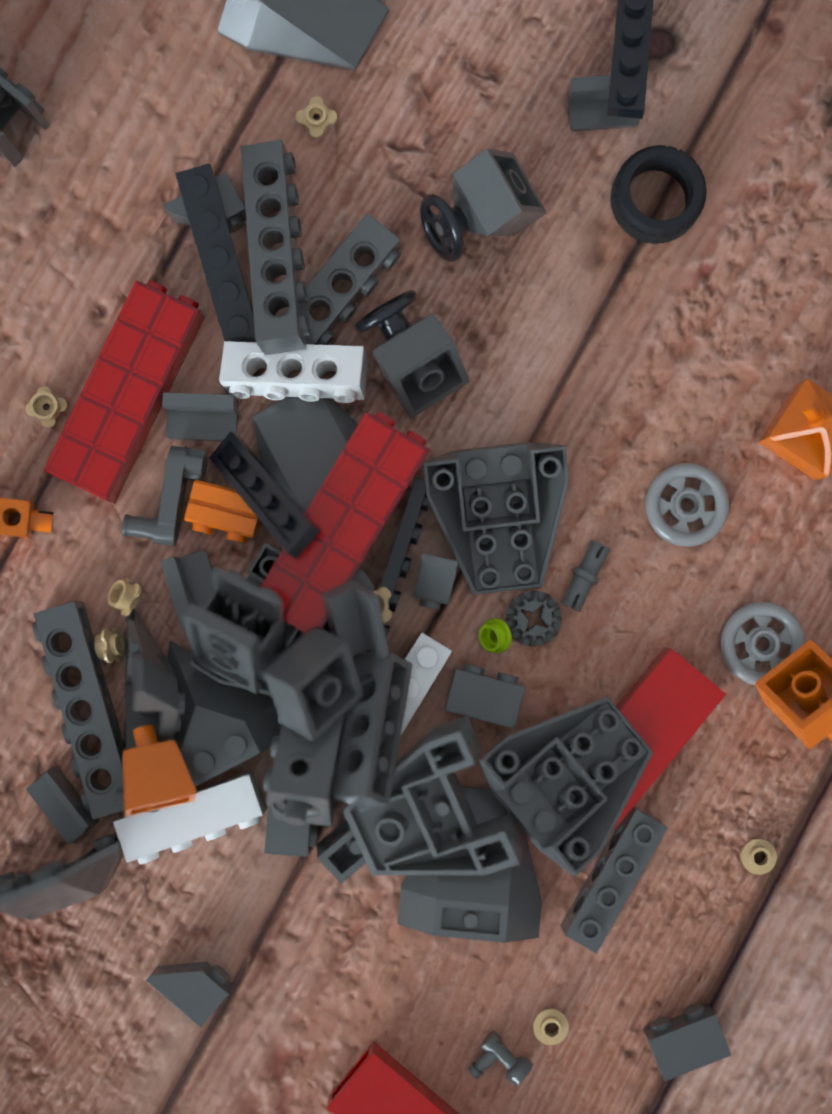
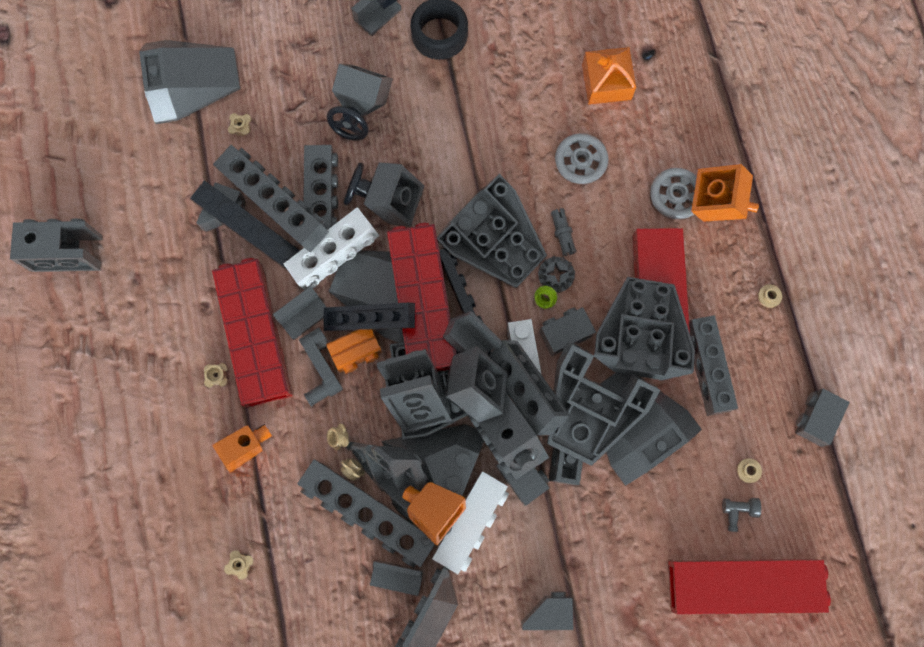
camera: 40 degrees left, 10 degrees down
dark grey panel [161,550,215,629] -> none
dark grey slope [414,554,458,610] -> none

